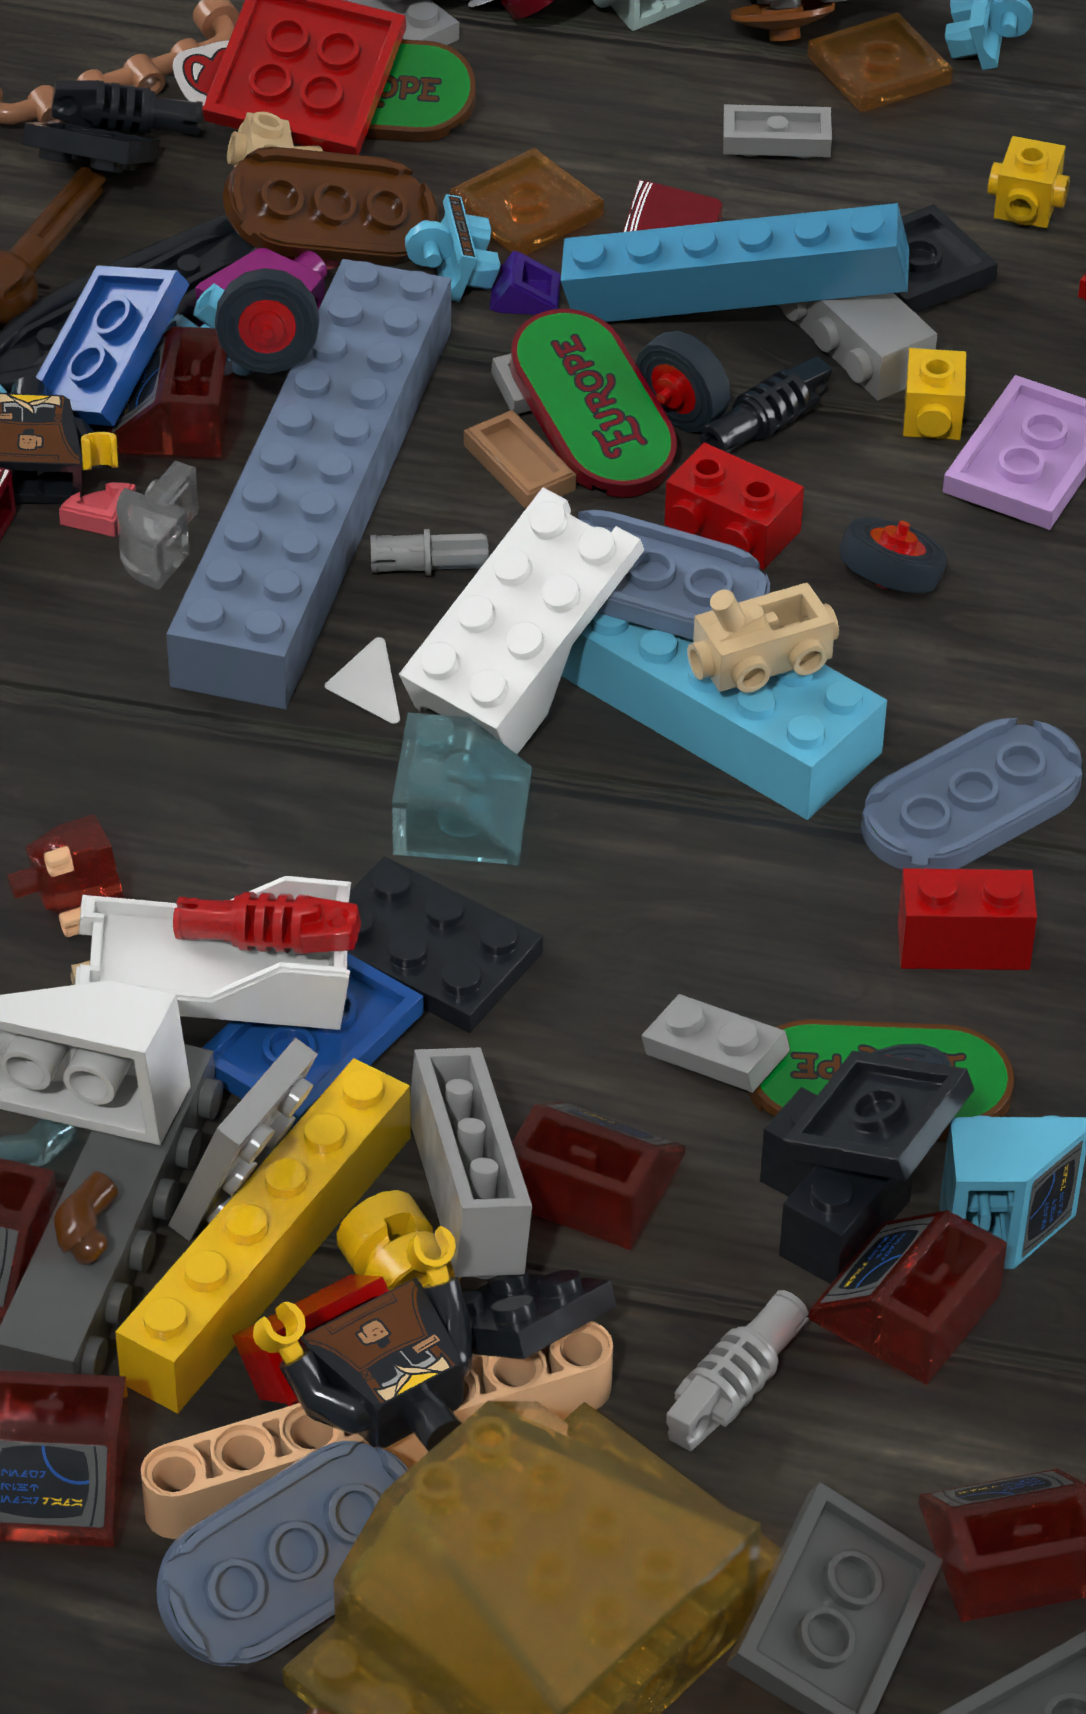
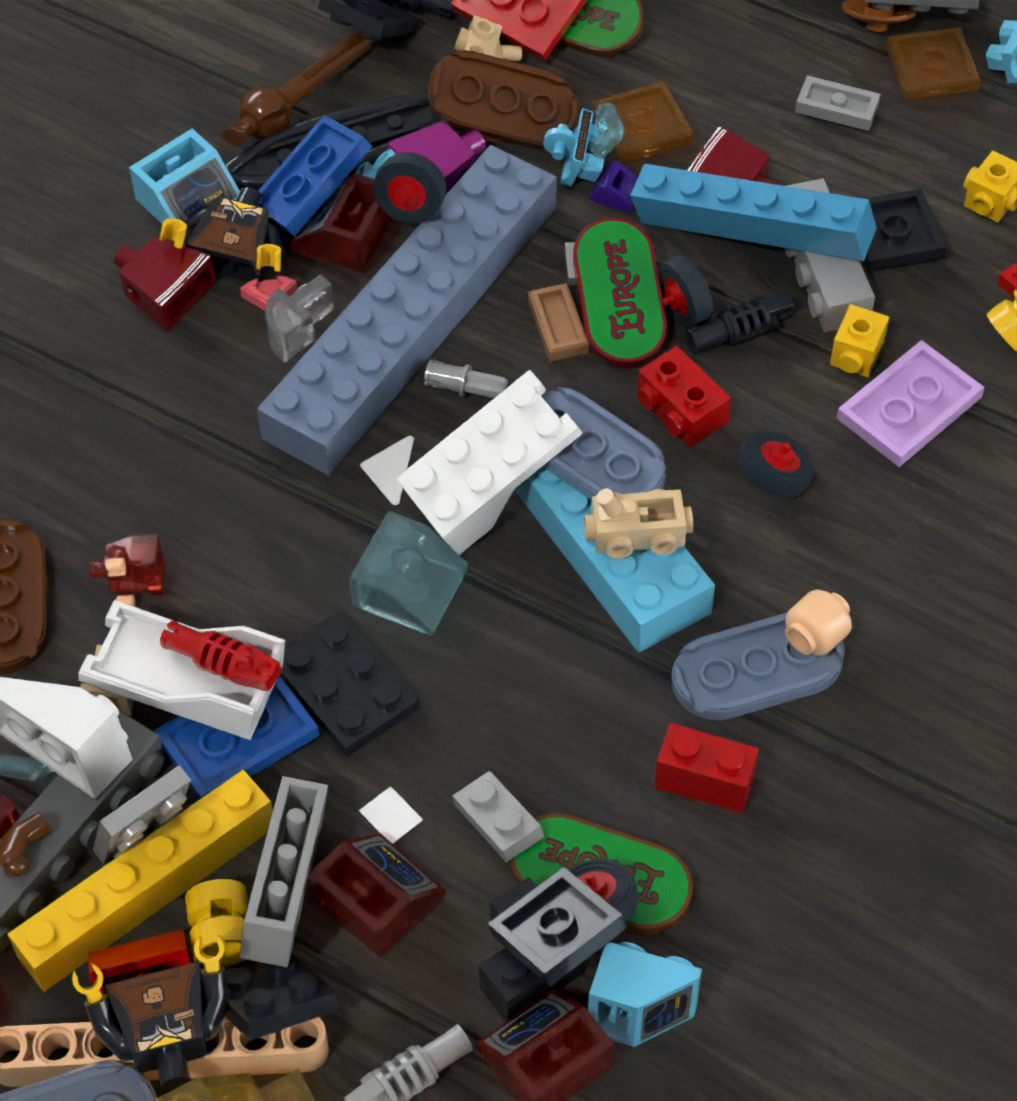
camera: 20 degrees right, 10 degrees up
none -> white sticker [359,786,423,845]
none -> clear light blue arm [590,103,624,158]
none -> light nougat head [785,589,852,656]

